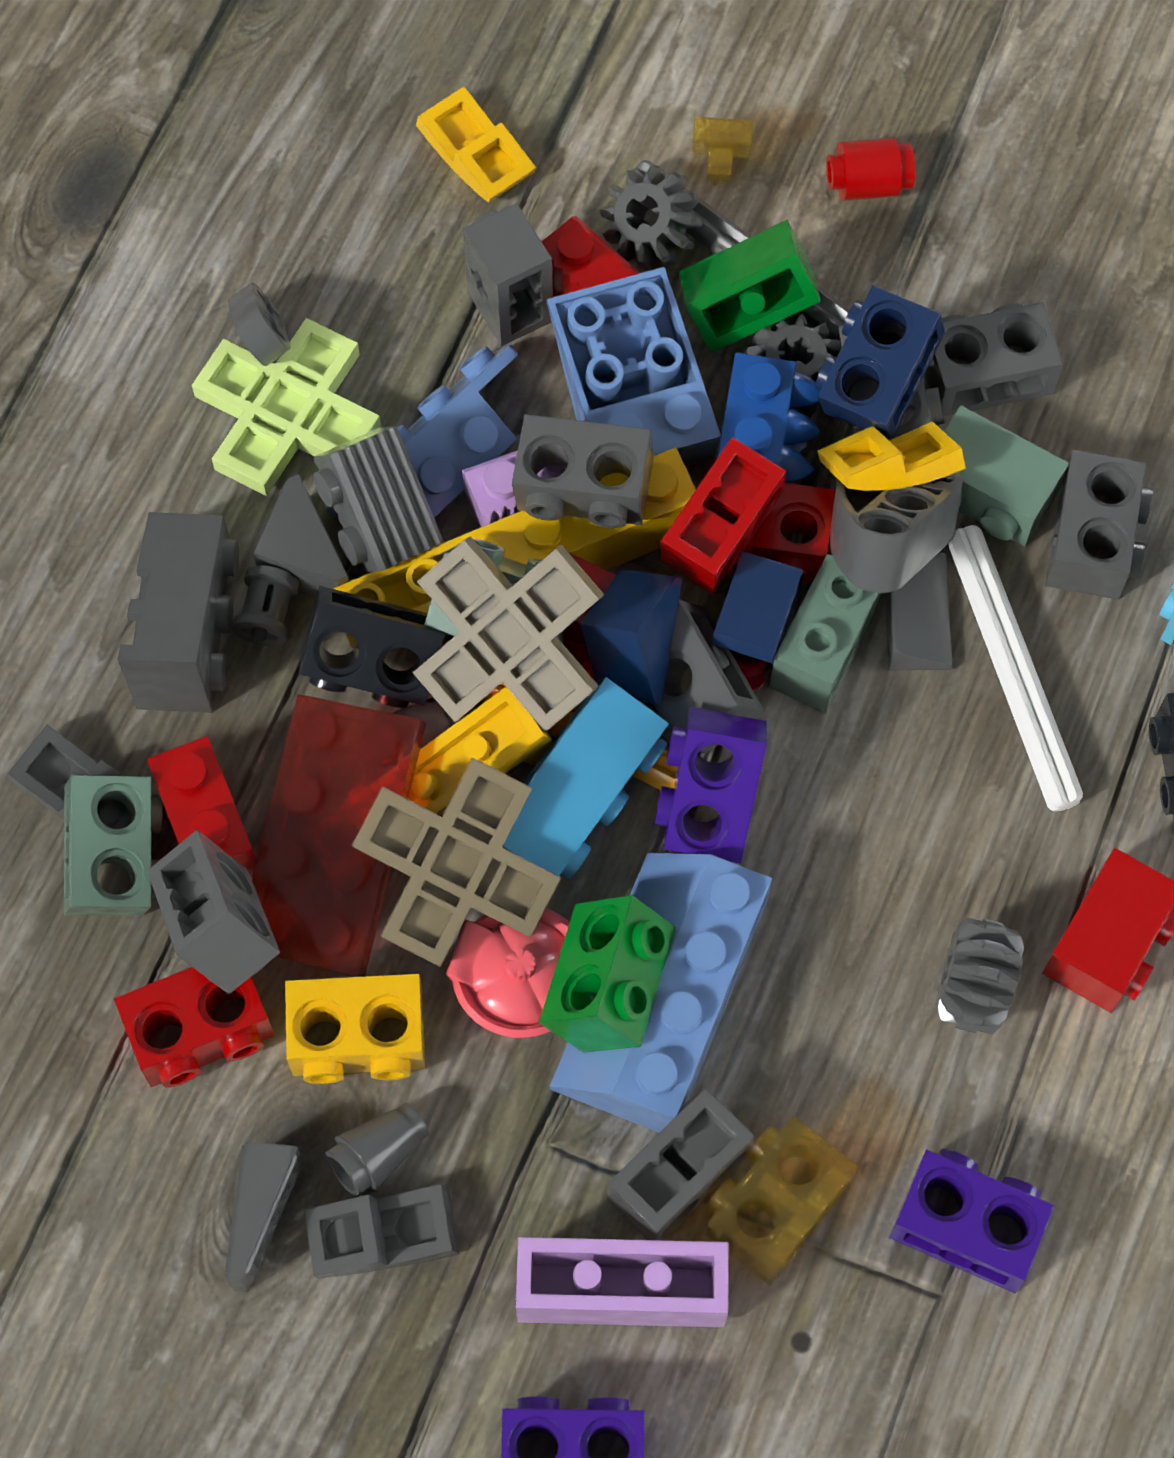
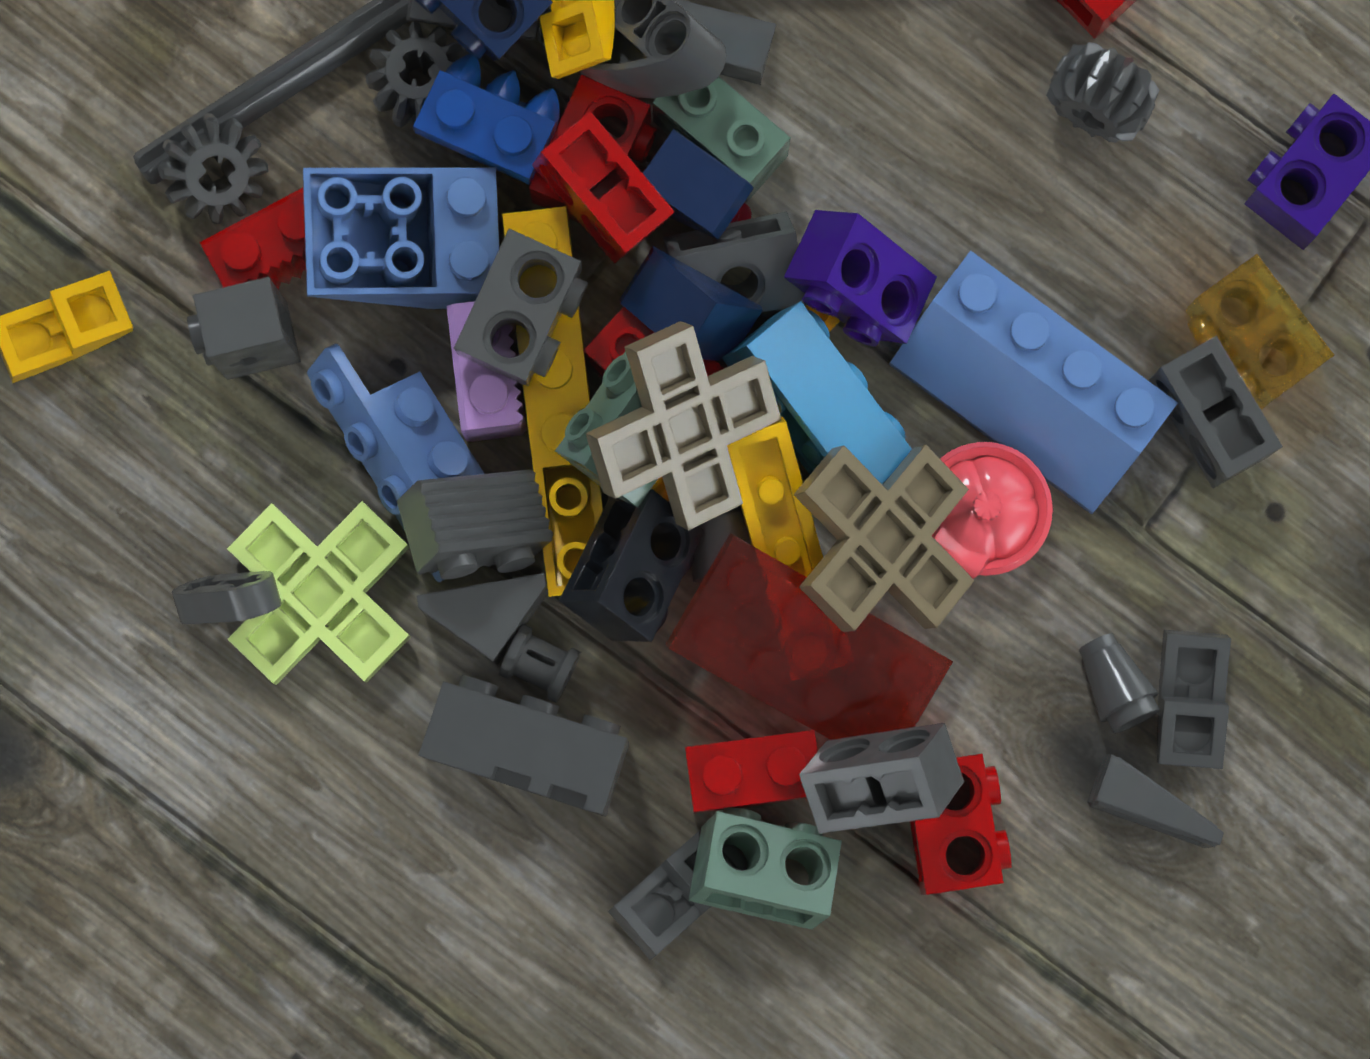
camera: 75 degrees left, 15 degrees up
yellow brick [285,974,426,1084] -> none
lavender brick [516,1237,728,1327] -> none
green brick [539,895,676,1053] -> none
green brick [679,219,821,353] -> none
clear yellow tile [692,117,753,183] -> none

